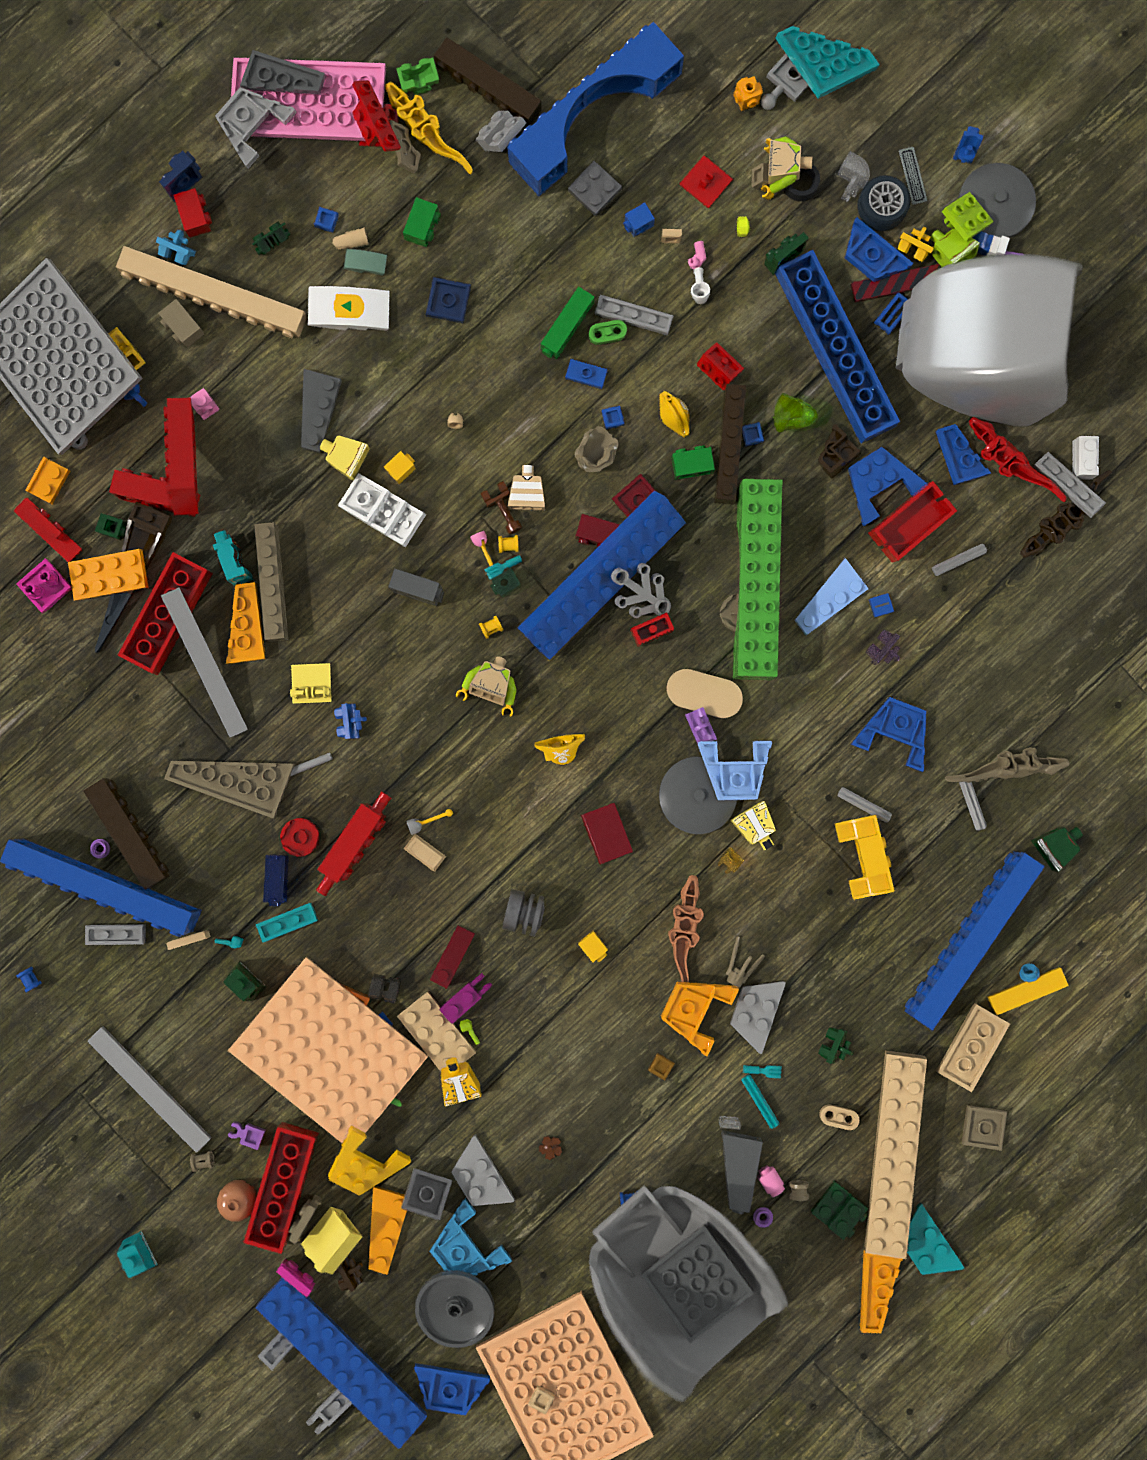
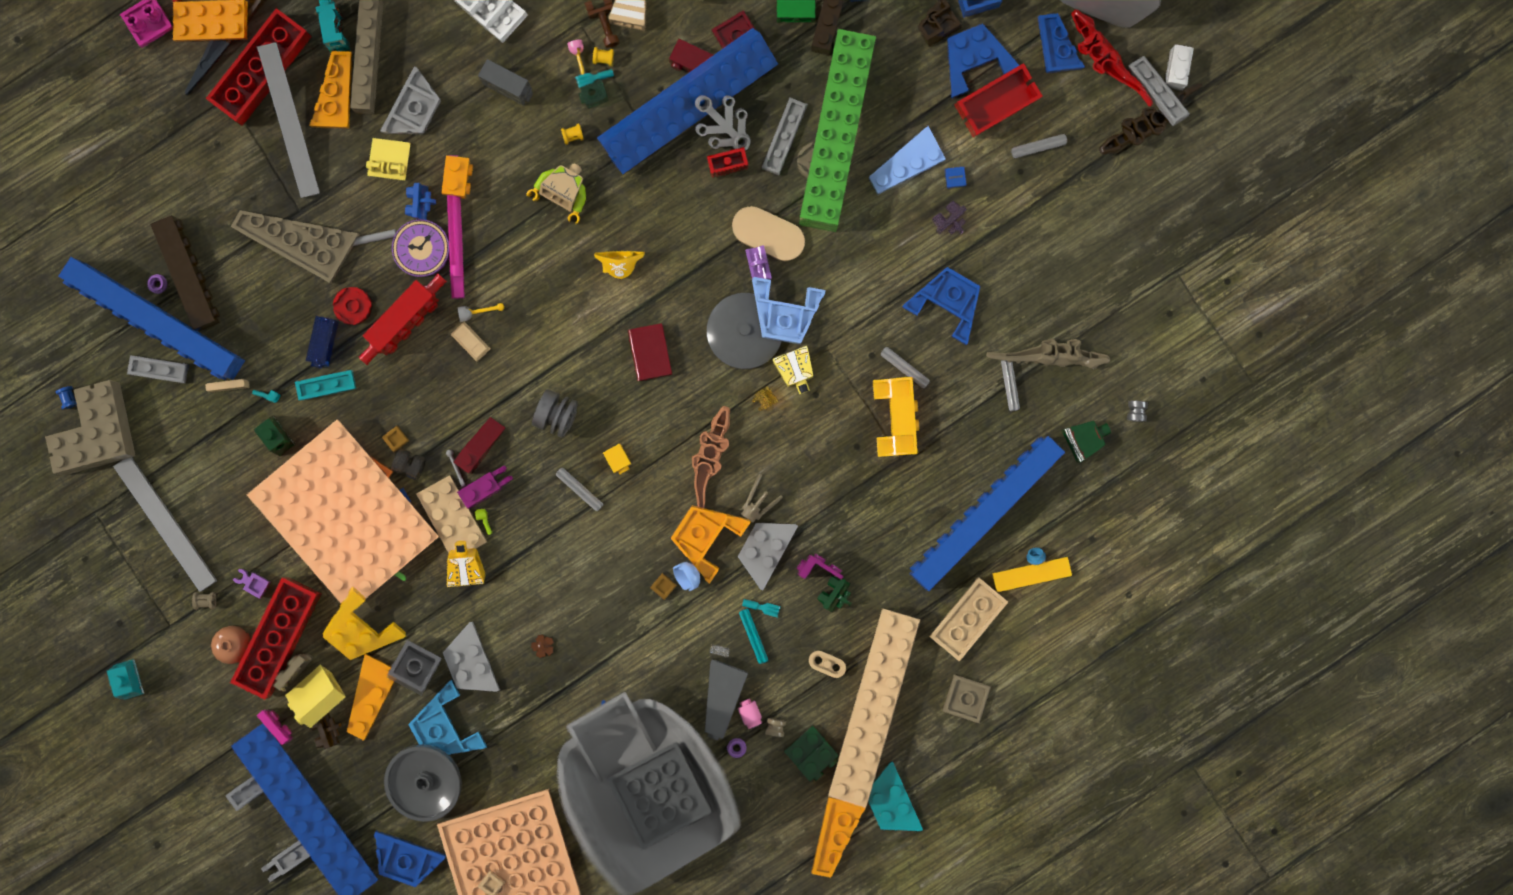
camera: 10 degrees right, 0 degrees up
none -> dark tan piece [45,380,135,476]
none -> light grey wing [380,66,441,134]
none -> pearl gold tile [382,426,410,452]
none -> tile [392,220,449,277]
none -> light orange bracket [442,155,473,199]
none -> light grey hinge [446,450,466,487]
none -> dark pink piece [447,155,465,299]
none -> light grey axle [556,468,603,511]
none -> light blue hair [673,562,700,591]
none -> light grey tile [762,98,807,175]
none -> magenta bracket [796,554,844,580]
none -> flat silver wheel [1127,401,1148,422]

